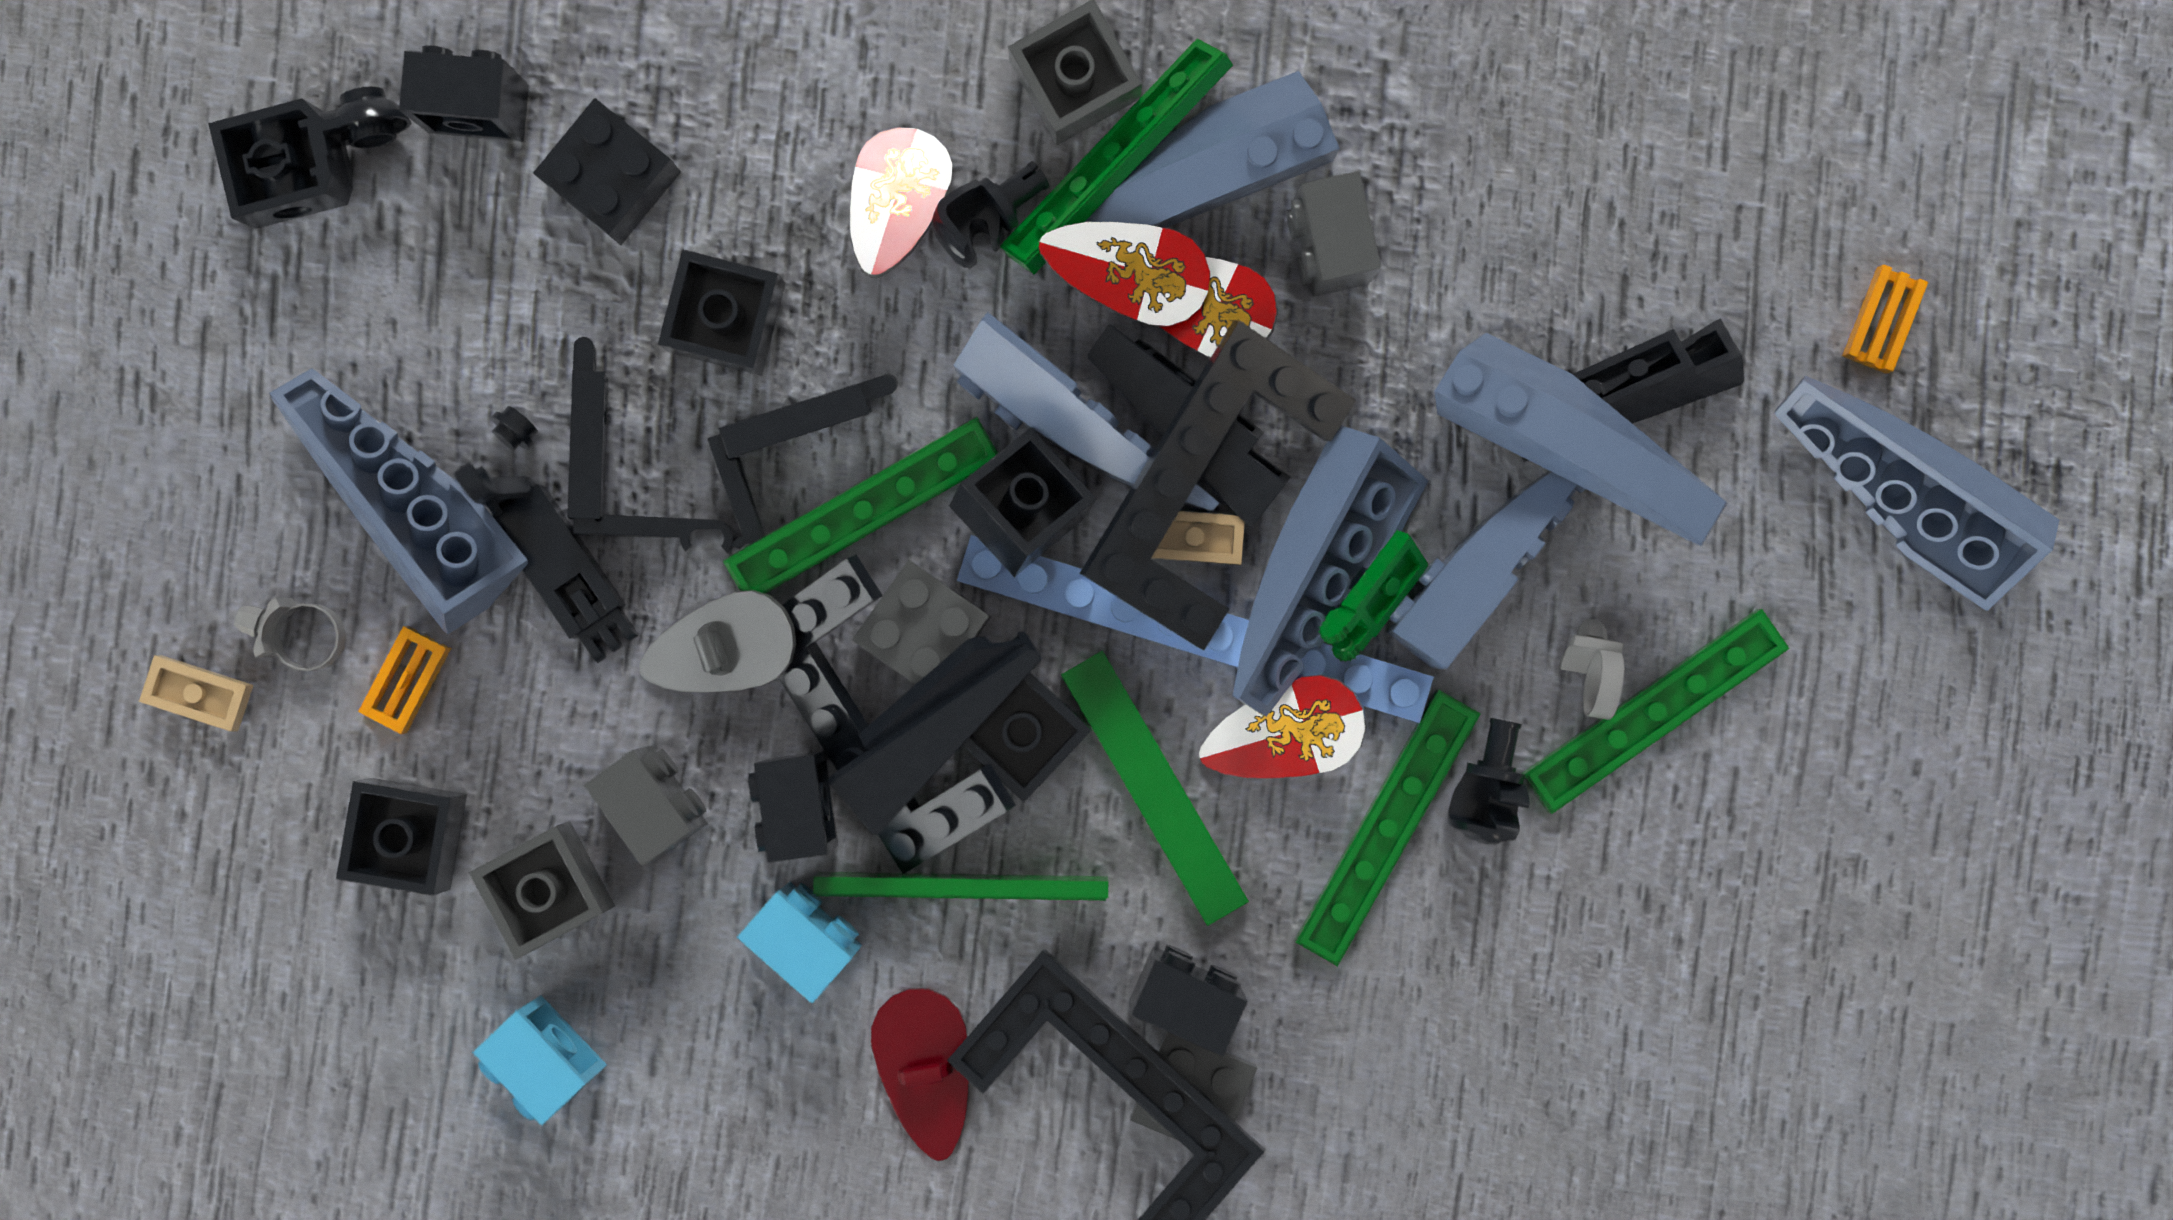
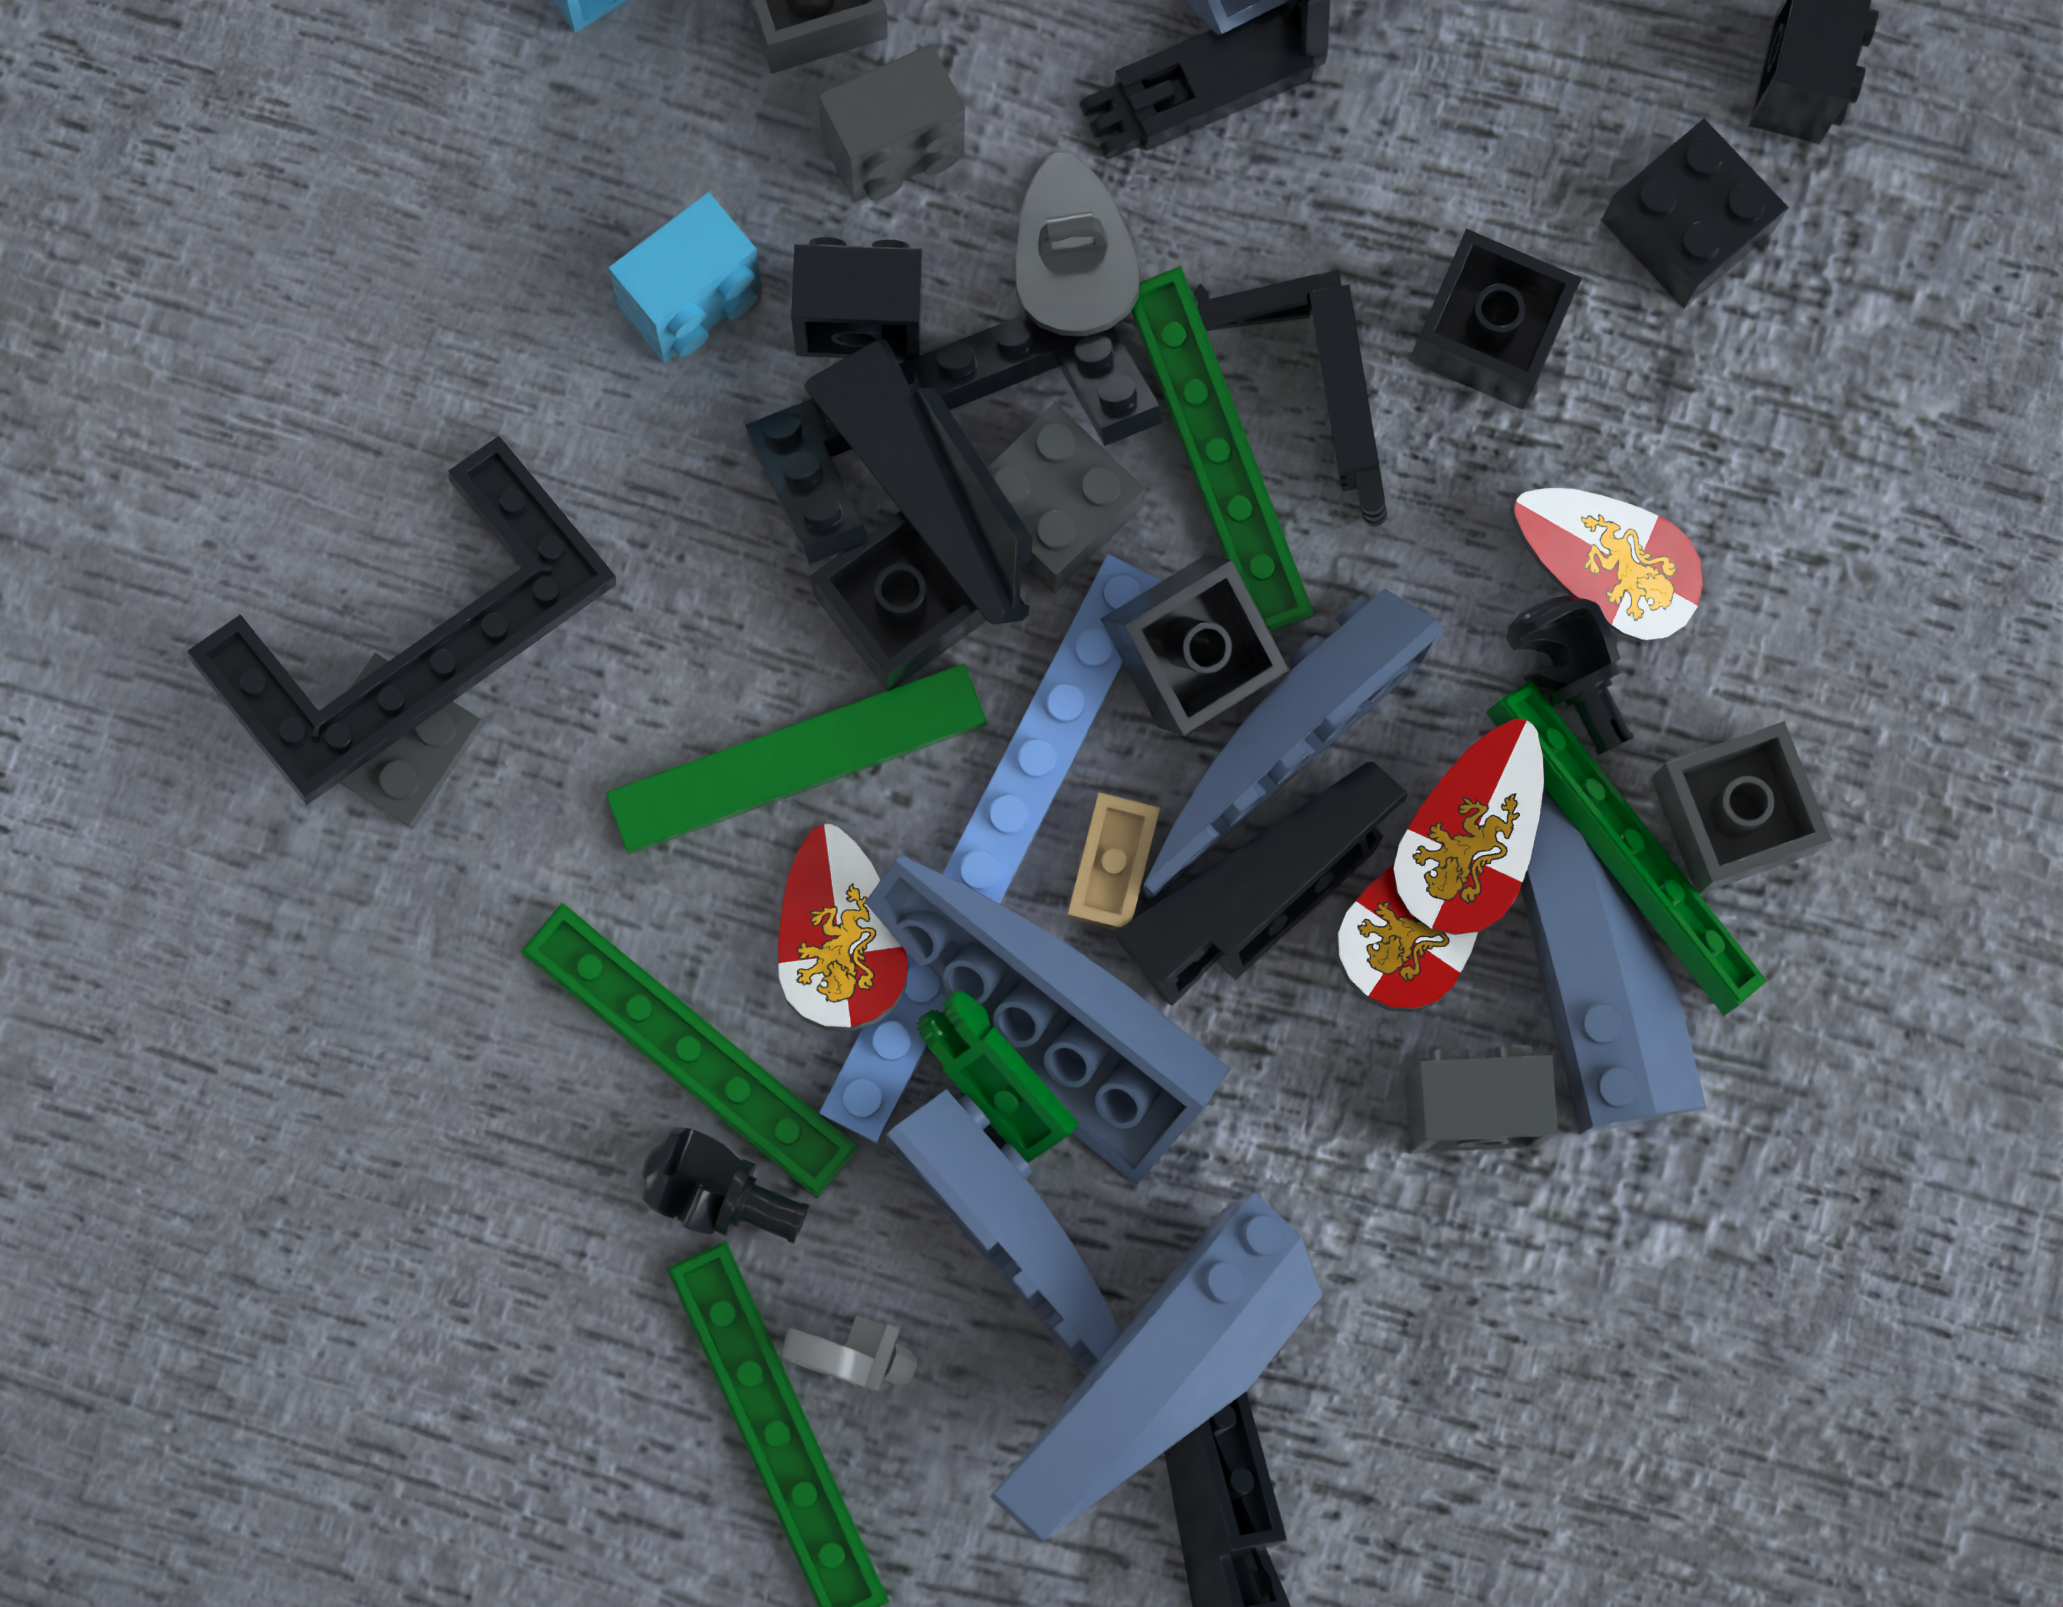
camera: 90 degrees right, 10 degrees down
black plate [491,406,538,450] -> none
black hinge [567,337,733,553] -> none
green tile [813,872,1109,901] -> none
dark red shield [871,988,969,1161] -> none
black plate [1079,320,1356,650] -> none
black brick [1129,945,1248,1056] -> none

